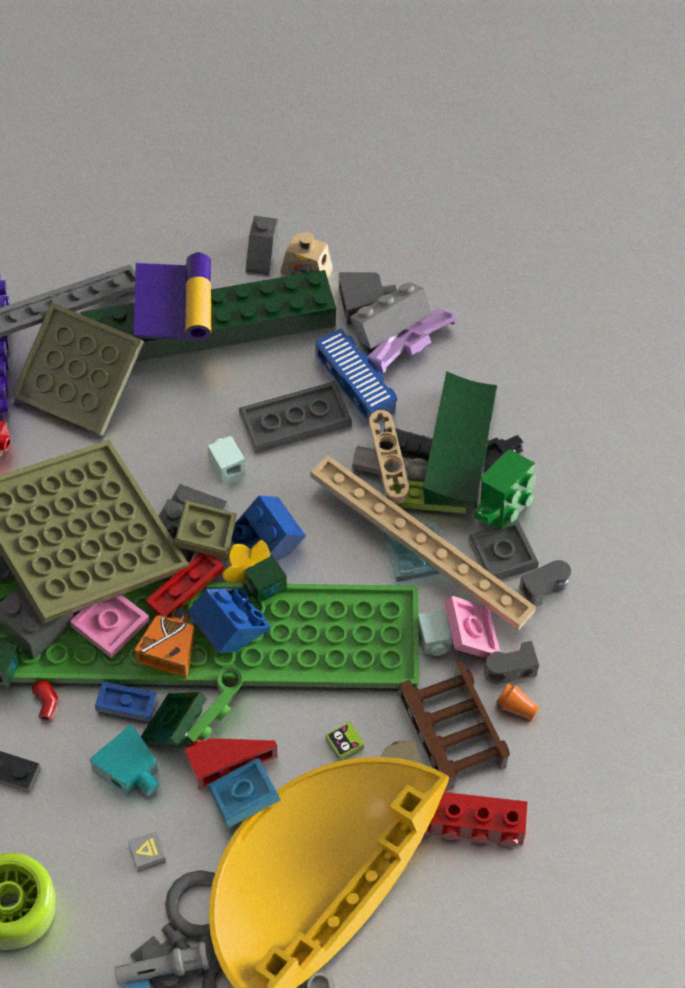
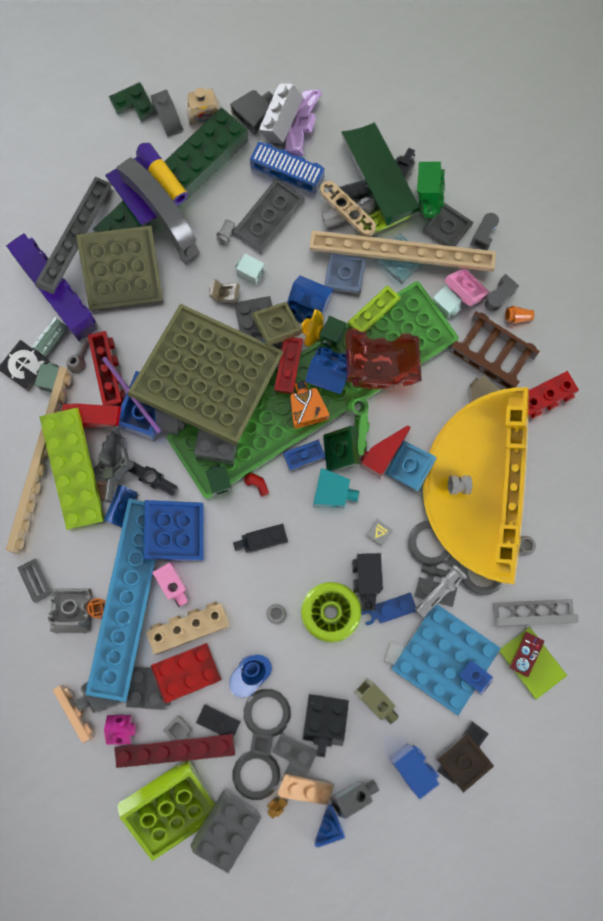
camera: 30 degrees left, 20 degrees up
bright pink plate [70,595,149,658] -> none
tile [326,722,364,761] -> none
none -> dark green plate [108,82,156,121]
none -> dark grey arch [116,157,200,263]
none -> dark tan bracket [209,279,240,303]
none -> light grey pin [216,219,235,244]
none -> sand blue plate [324,253,366,295]
none -> clear red cylinder [345,329,422,389]
none -> lime tile [347,285,401,337]
none -> black hinge [352,553,383,611]
none -> blue plate [362,592,417,625]
none -> light grey wheel [448,475,472,495]

